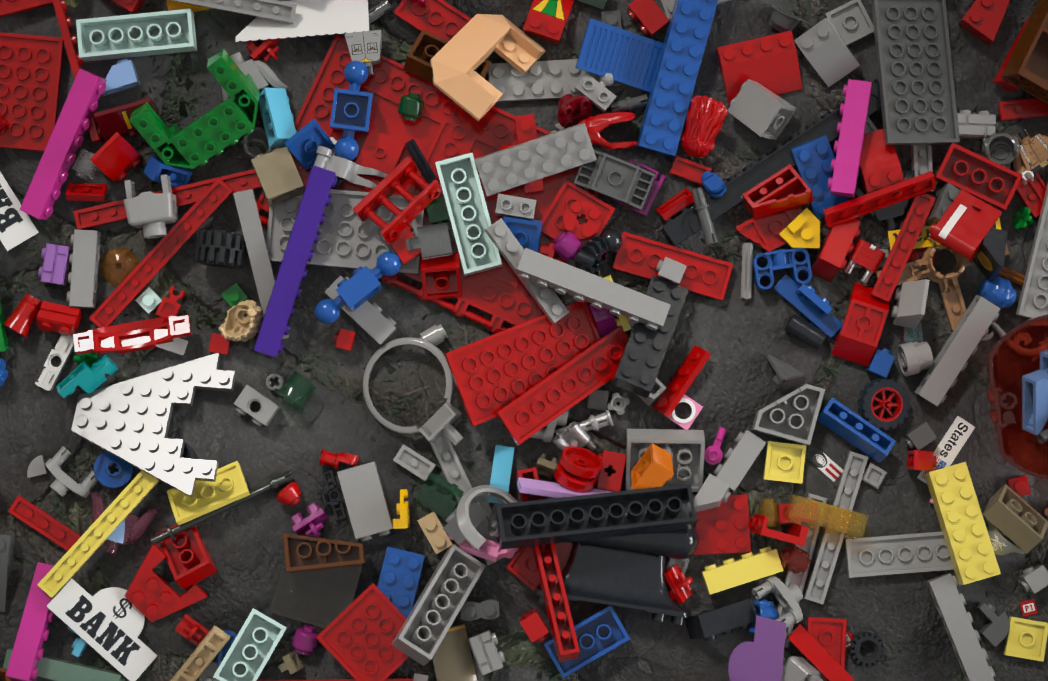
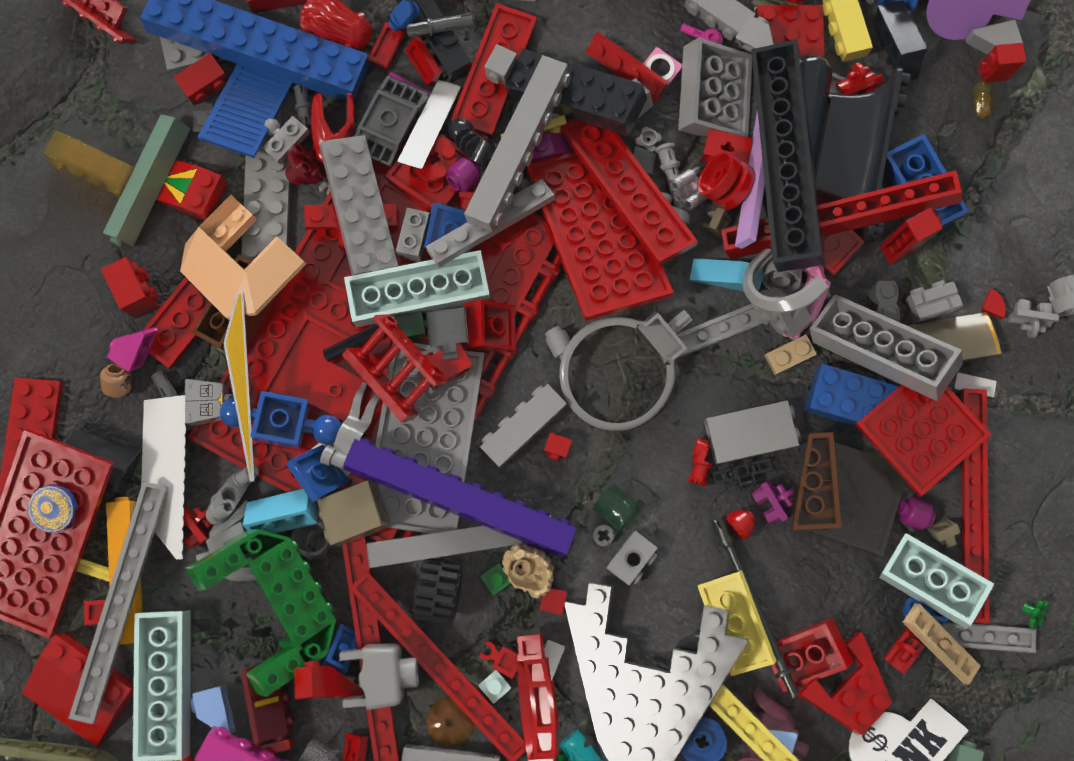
camera: 80 degrees left, 5 degrees down
red slope [89,132,143,184] -> none
blue brick [315,251,401,324] -> none
light grey plate [393,444,436,481] -> none
yellow plate [393,489,410,529] -> none
dark green head [398,92,425,121] -> none
clear green plate [415,472,464,519] -> none
orange slope [630,443,674,490] -> none
none -> light grey connector [206,466,259,525]
none -> yellow sticker [224,291,254,482]
none -> red slope [294,662,365,699]
none -> white sticker [397,80,461,169]

